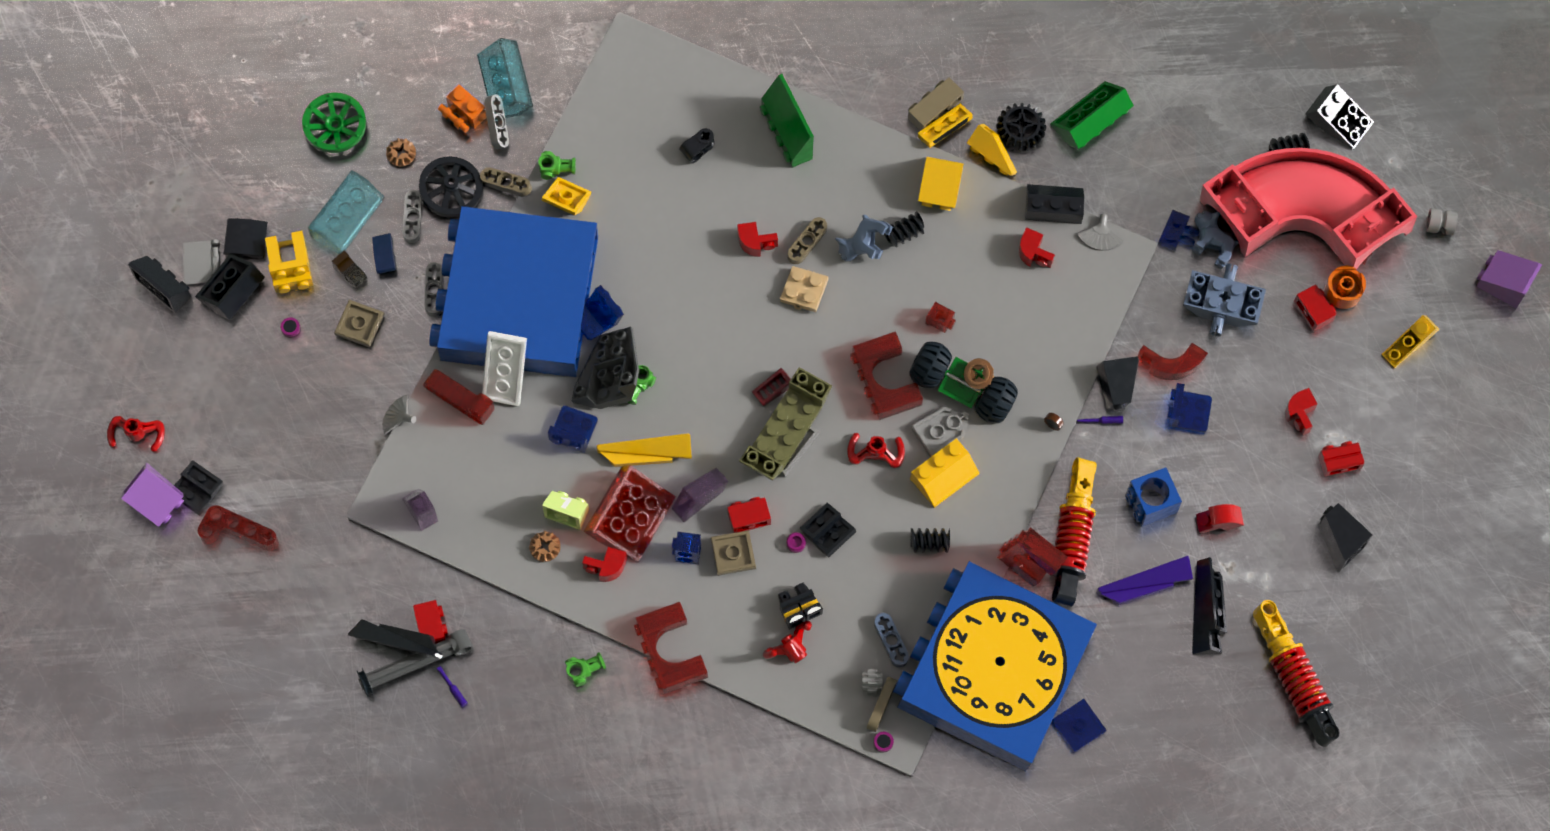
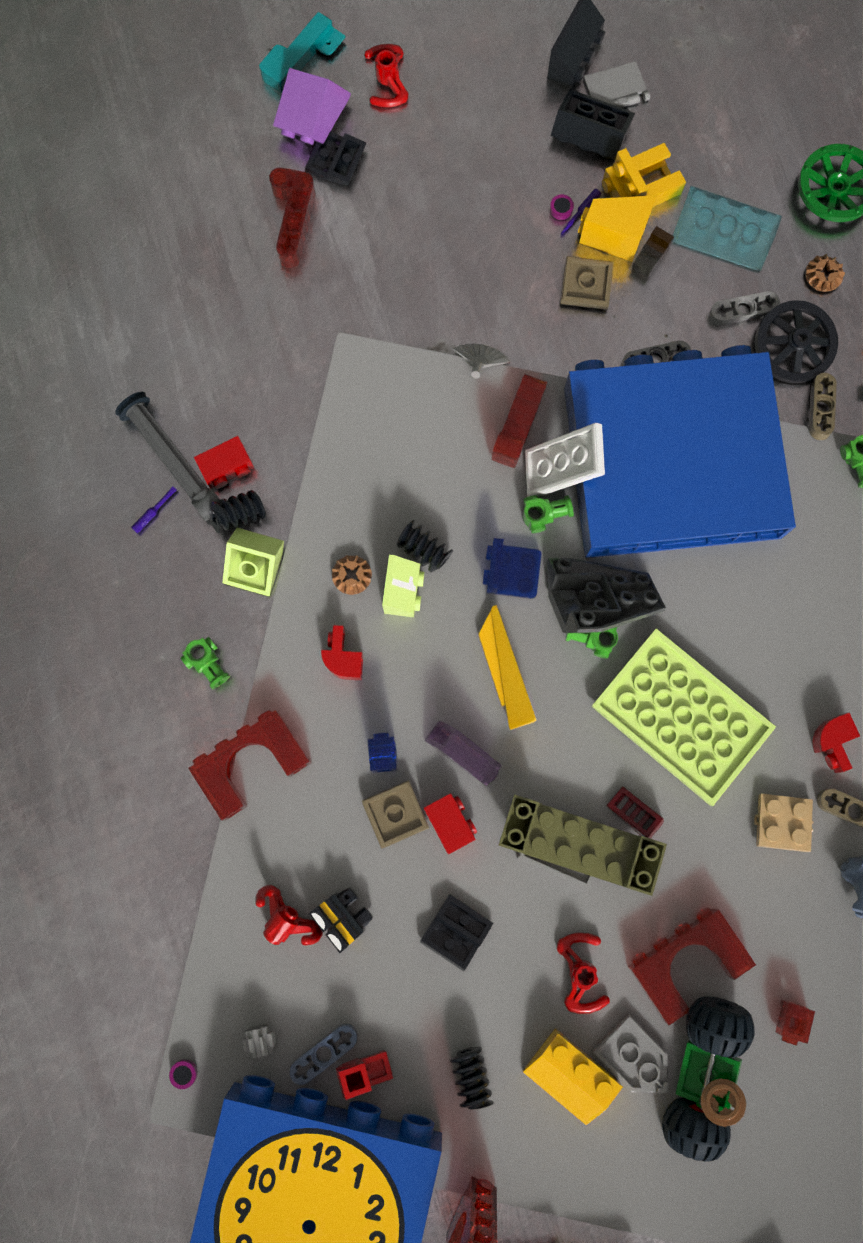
camera: 80 degrees right, 10 degrees up
black slope [223,218,268,259] -> none
black wedge [348,619,443,658] -> none
dark blue slope [372,233,396,274] -> none
clear purple slope [402,489,438,531] -> none
yellow slope [541,177,591,215] -> none
clear blue bracket [581,285,624,341] -> none
clear red slope [584,465,676,562] -> none
magenta tile [786,532,806,553] -> none
dark tan beam [867,676,897,732] -> none
reddish brown tile [1044,413,1064,431] -> none
none -> black piece [209,490,266,533]
none -> yellowish green slope [222,528,284,596]
none -> teal piece [259,12,346,93]
none -> red brick [336,1050,393,1100]
none -> black piece [397,520,453,573]
none -> bright green connector [523,495,574,533]
none -> dark purple piece [561,188,601,235]
none -> yellow slope [578,196,656,262]
none -> yellowish green plate [591,629,776,806]

